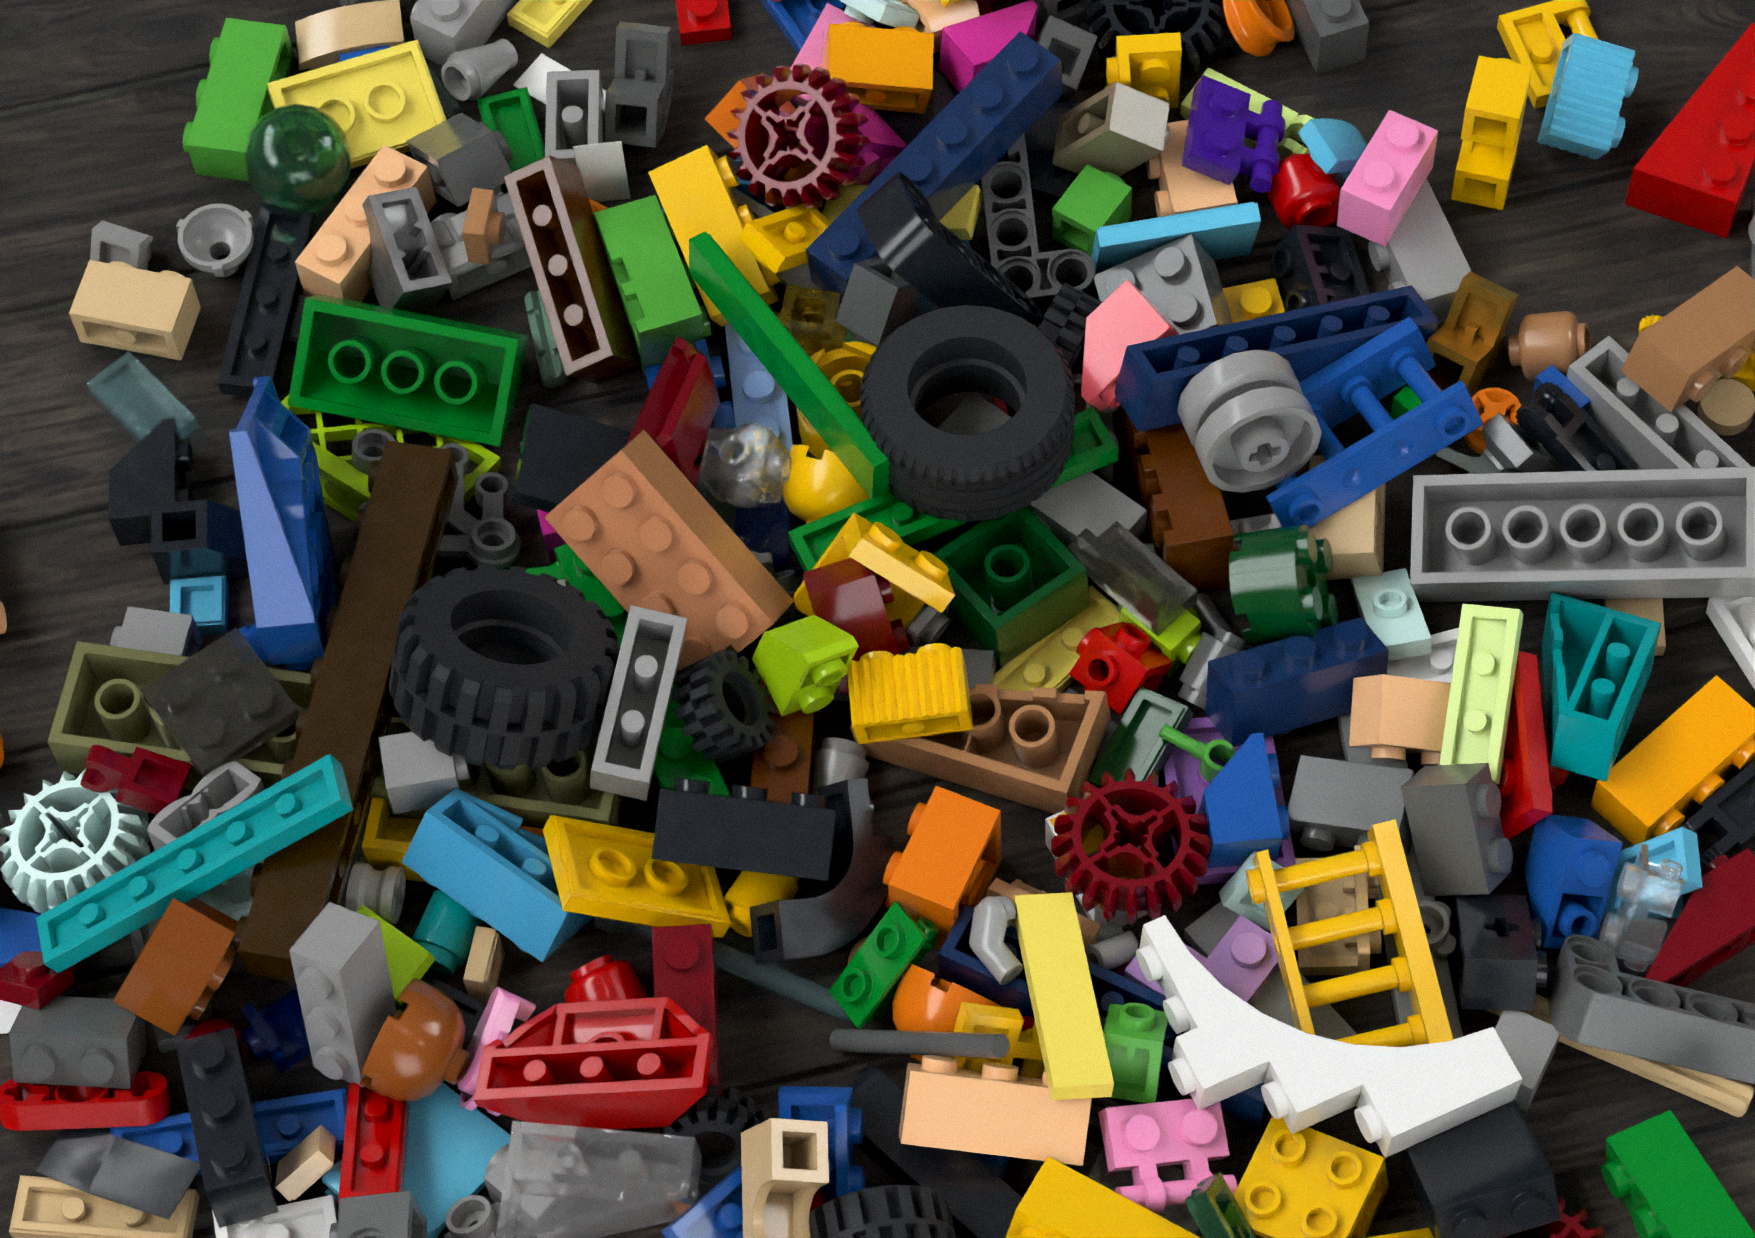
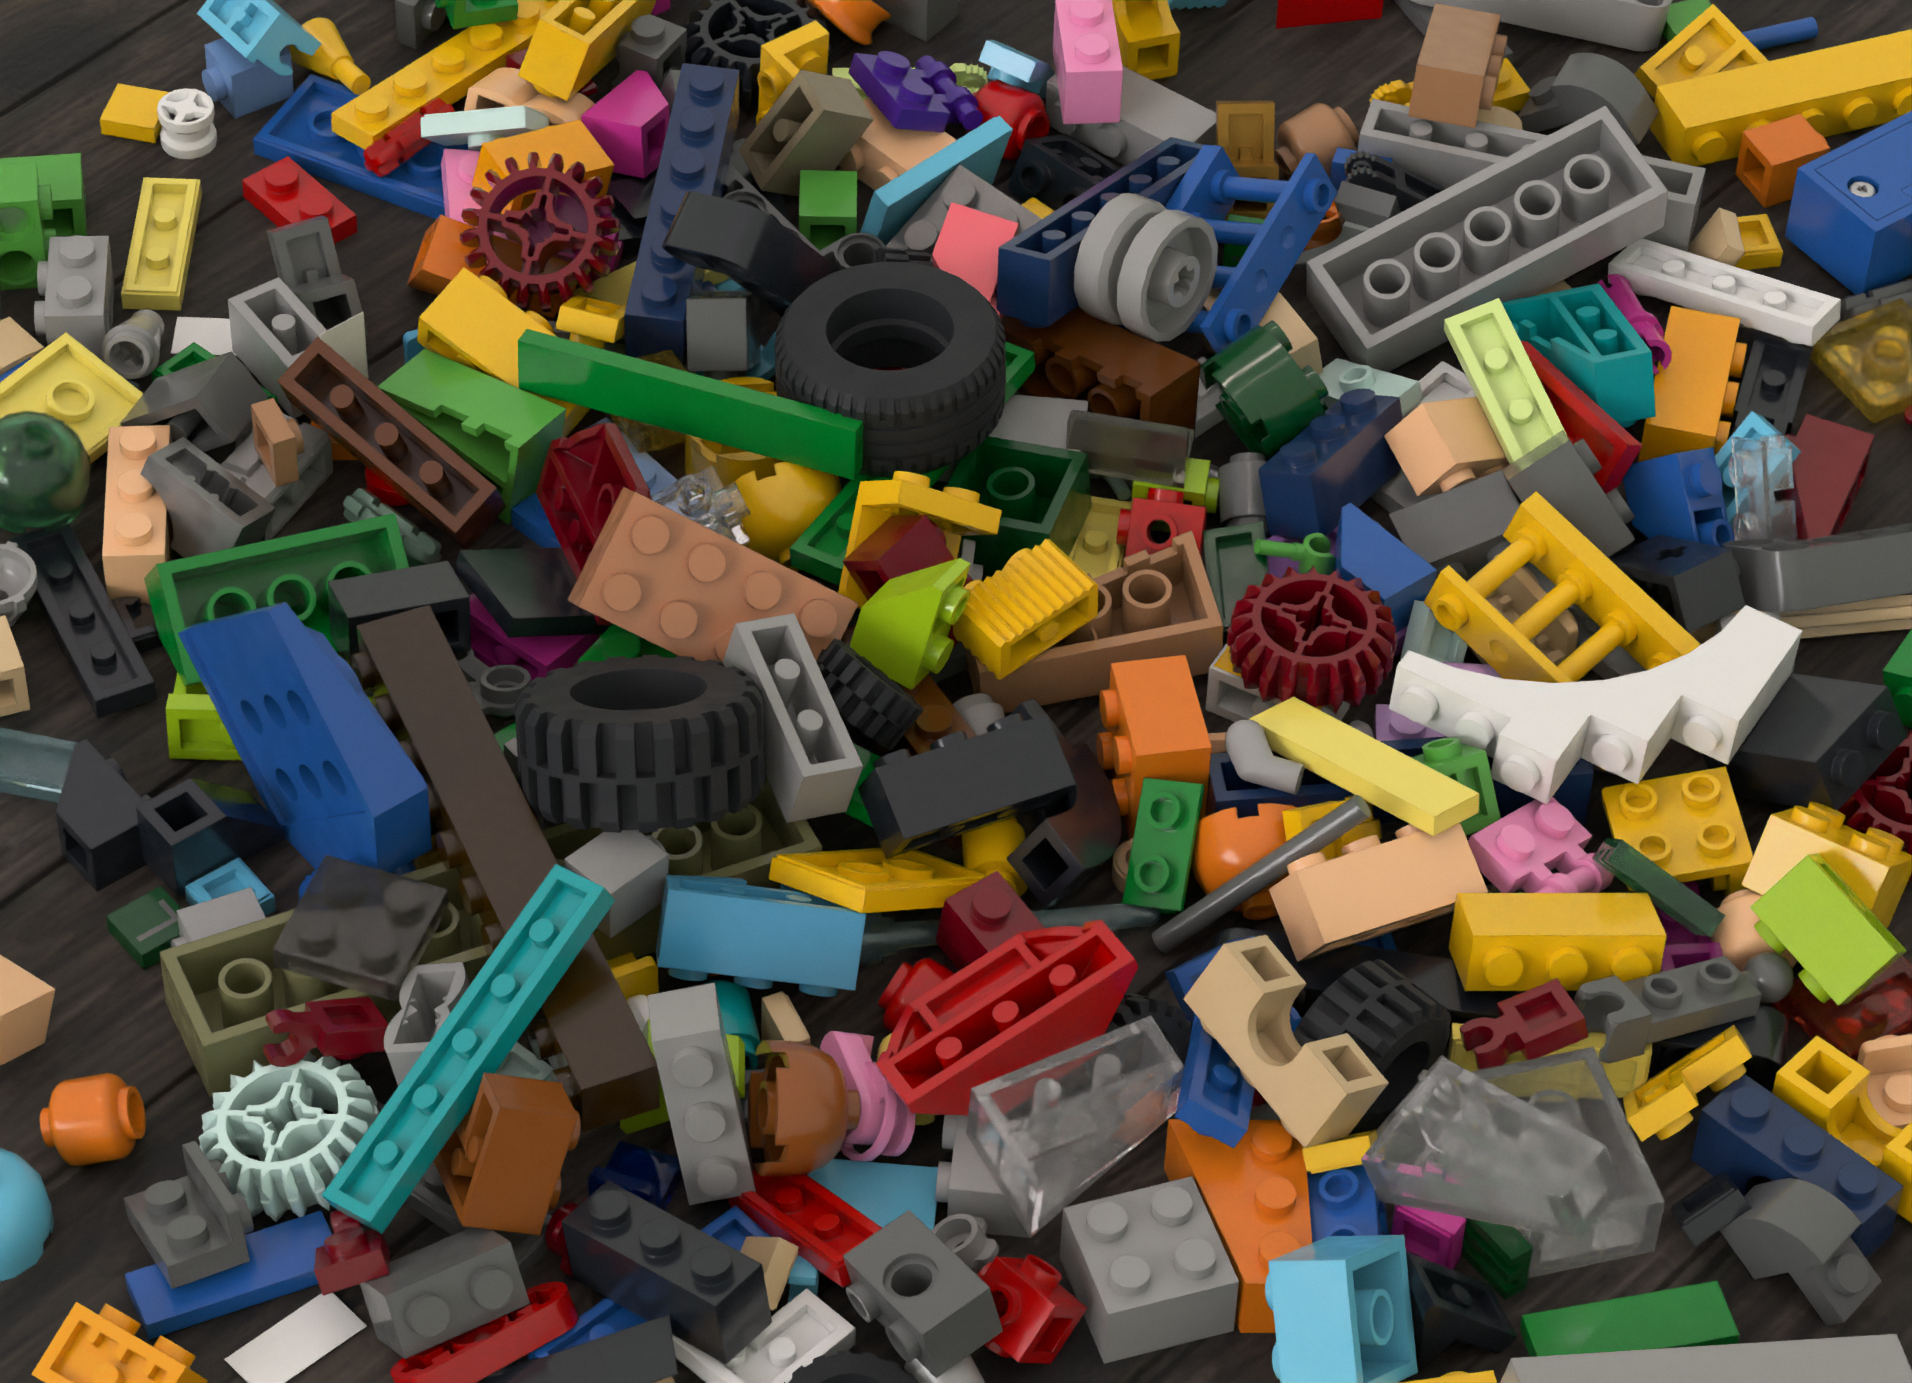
camera: 40 degrees left, 15 degrees down
none -> dark green tile [106,886,182,970]
none -> black brick [328,561,471,668]
none -> dark pink pin [1598,274,1672,374]

